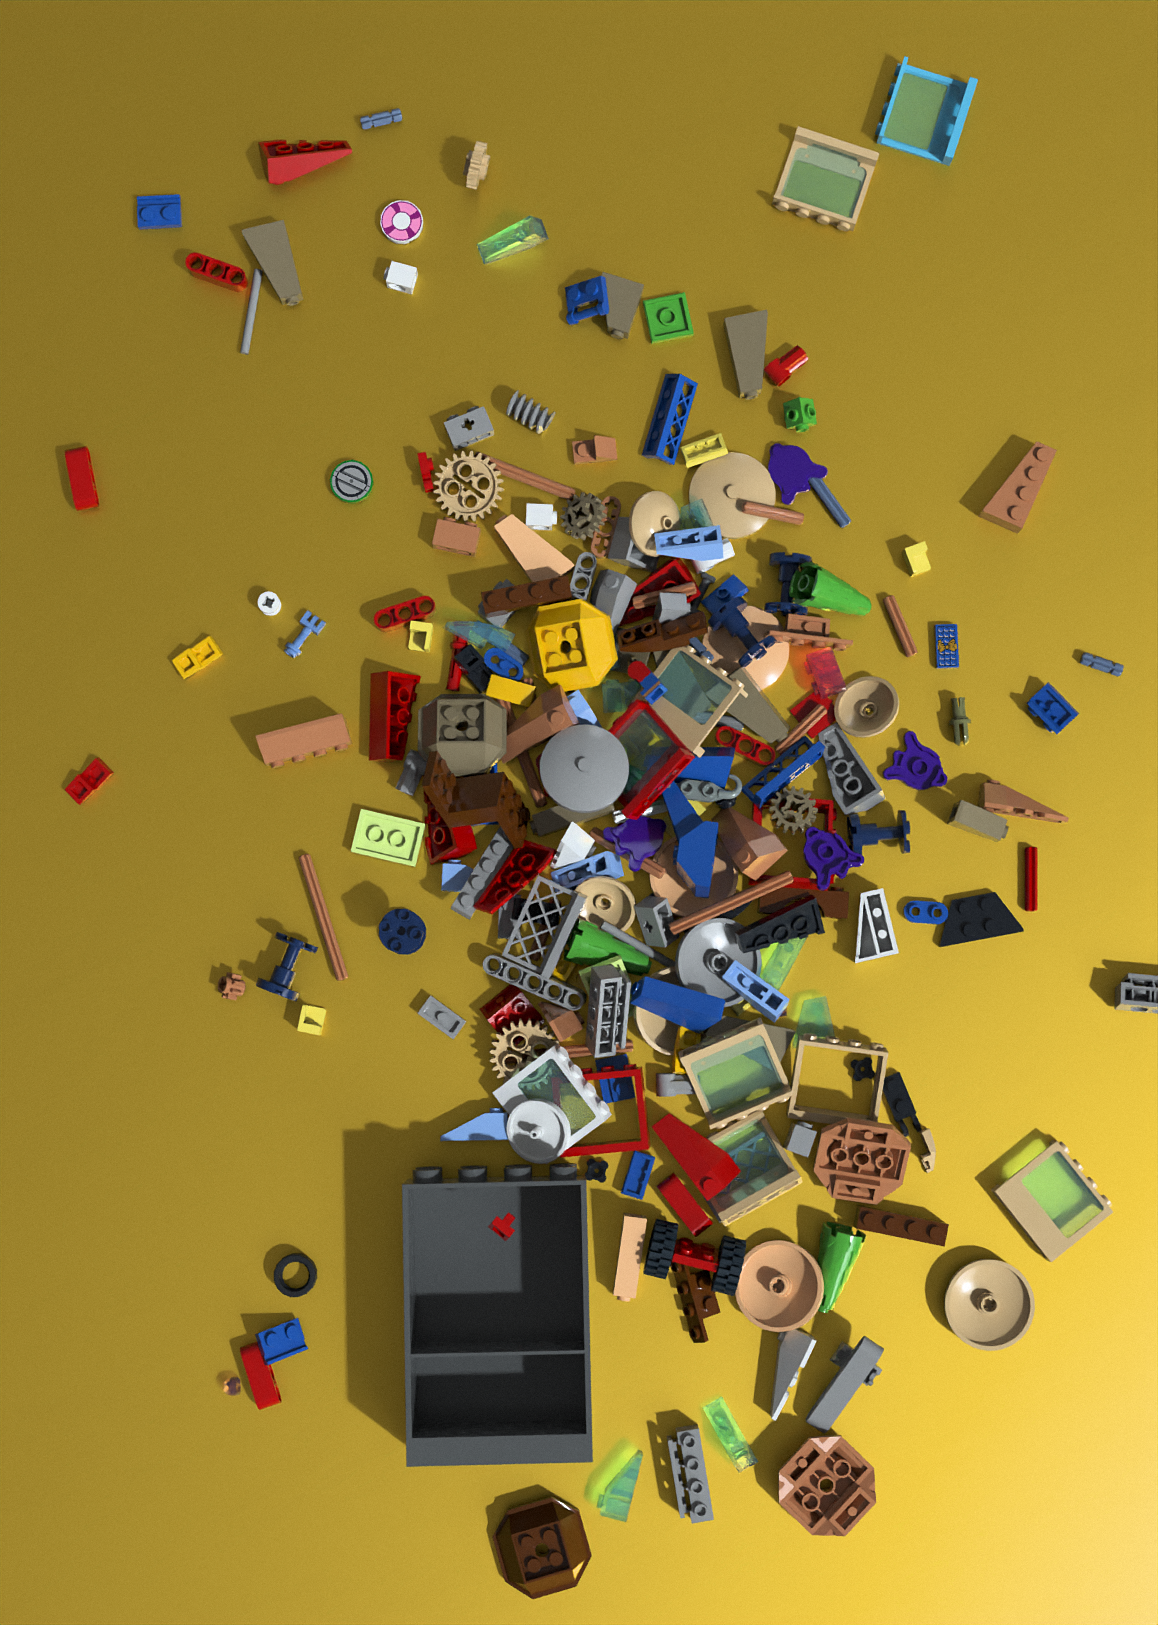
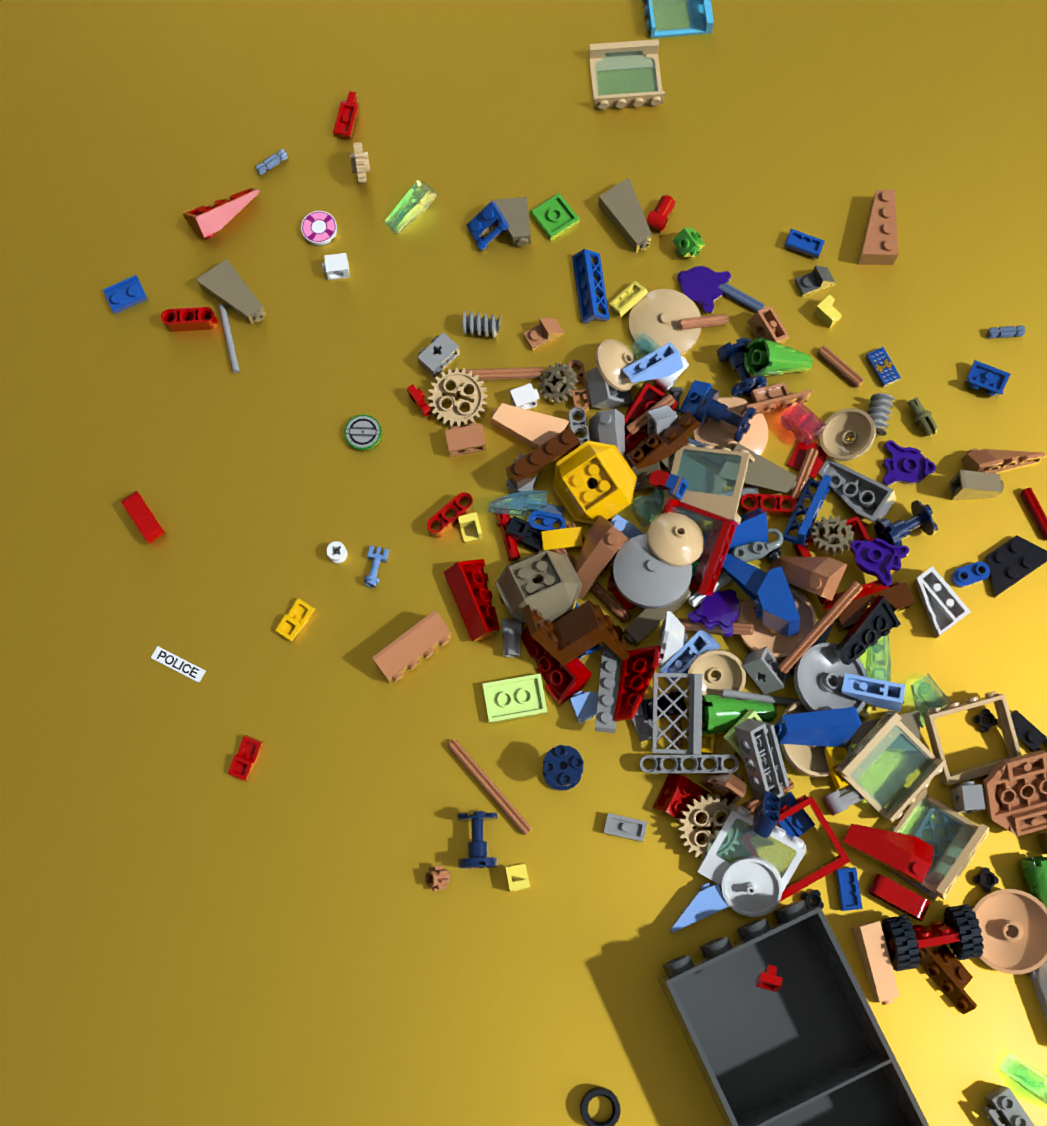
camera: 20 degrees left, 10 degrees down
none -> white sticker [151,646,206,682]
none -> red hinge [333,91,359,139]
none -> tan dish [647,512,704,567]
none -> nougat brick [747,306,790,345]
none -> dark blue beam [752,791,781,838]
none -> blue plate [784,229,825,259]
none -> dark grey slope [795,266,836,297]
none -> light grey piece [867,393,895,436]
none -> black plate [974,867,999,892]

